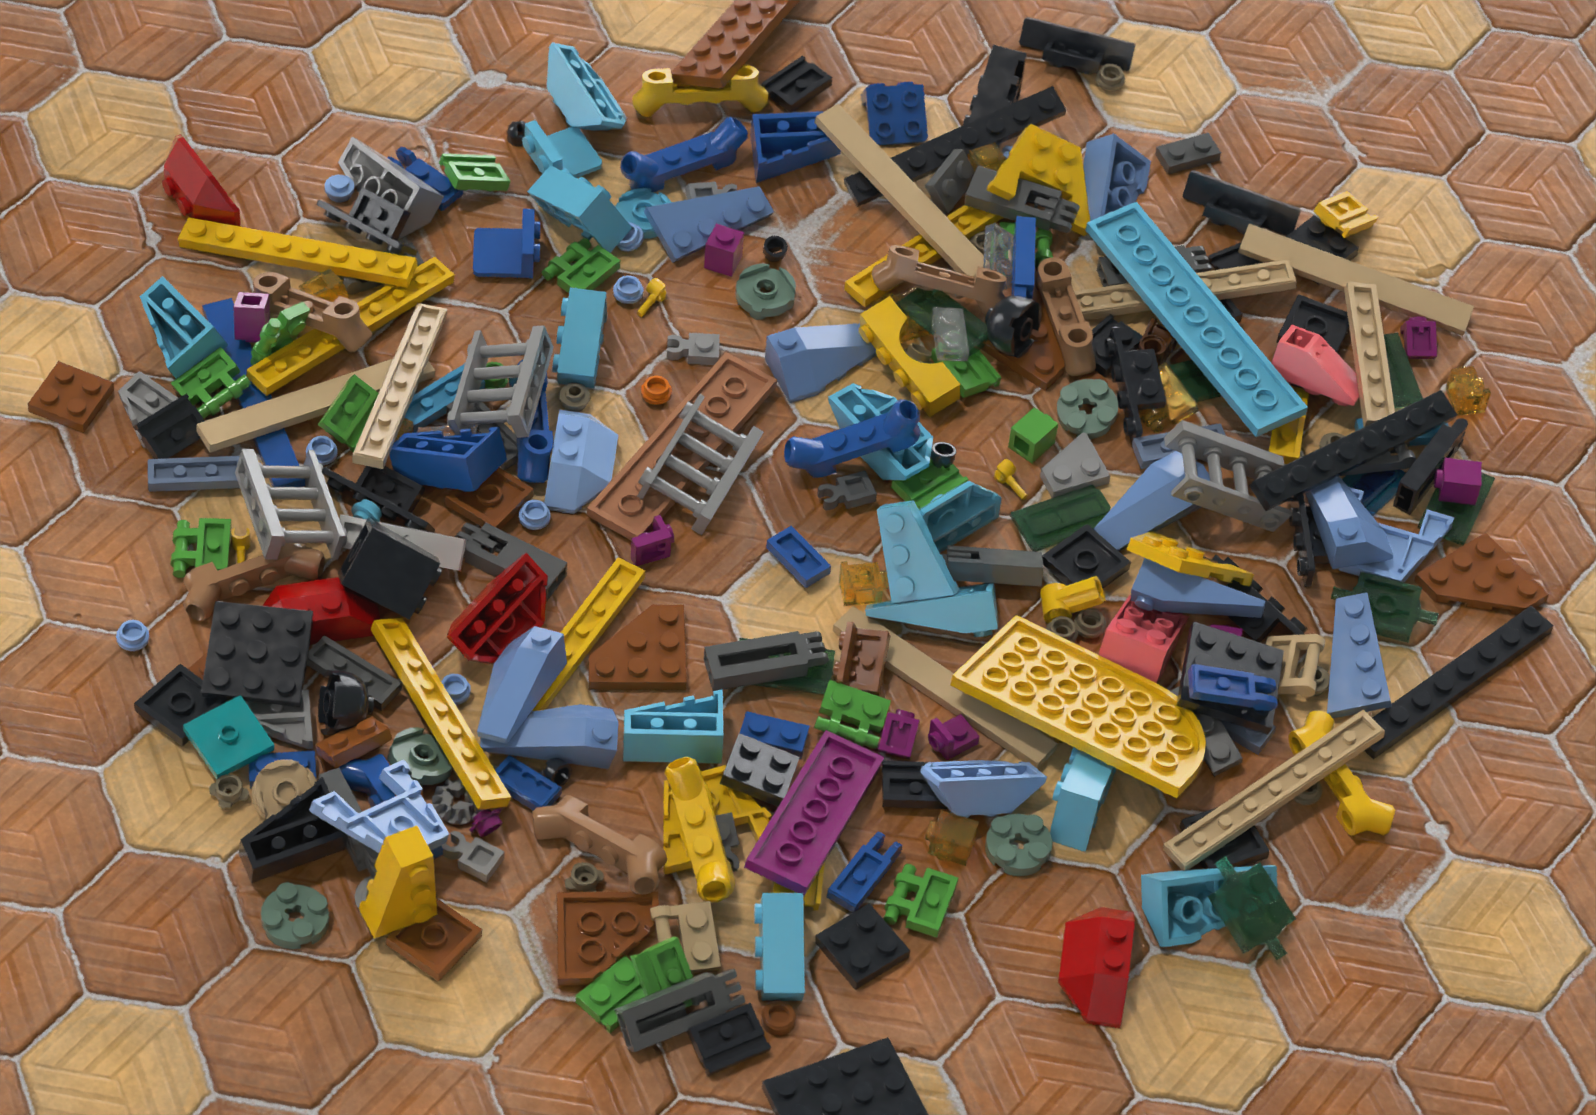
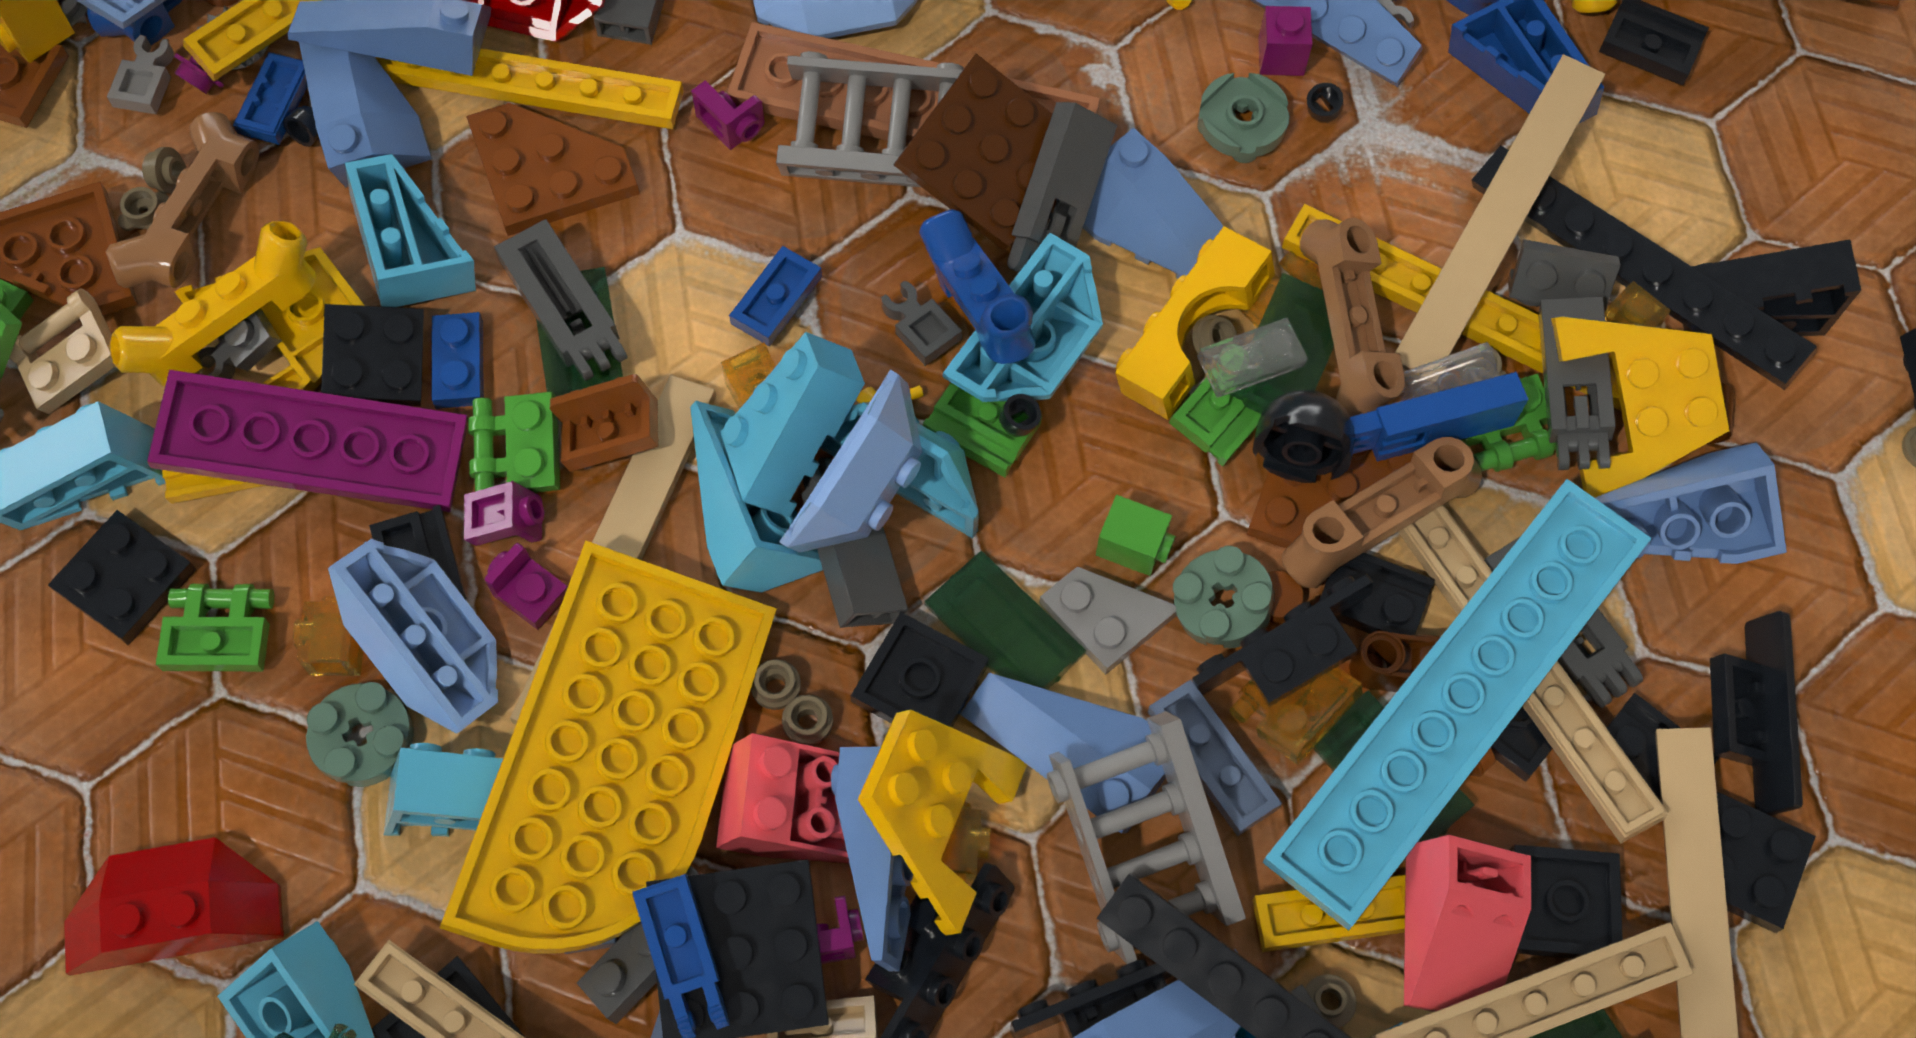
camera: 75 degrees right, 15 degrees up
orange plate [641,375,672,405] -> none
light grey plate [667,333,720,365] -> none
blue hinge [827,831,903,913] -> none
blue bracket [861,82,928,145] -> none
yellow hand [994,459,1028,500] -> none
yellow piece [1040,576,1106,624] -> none
dark grey plate [1155,132,1221,174] -> none
yellow plate [1313,192,1379,238] -> none
none -> dark tan plate [142,147,186,194]
none -> light blue wedge [779,369,922,553]
none -> reddish brown plate [893,53,1053,251]
none -> dark grey hinge [1007,102,1117,272]

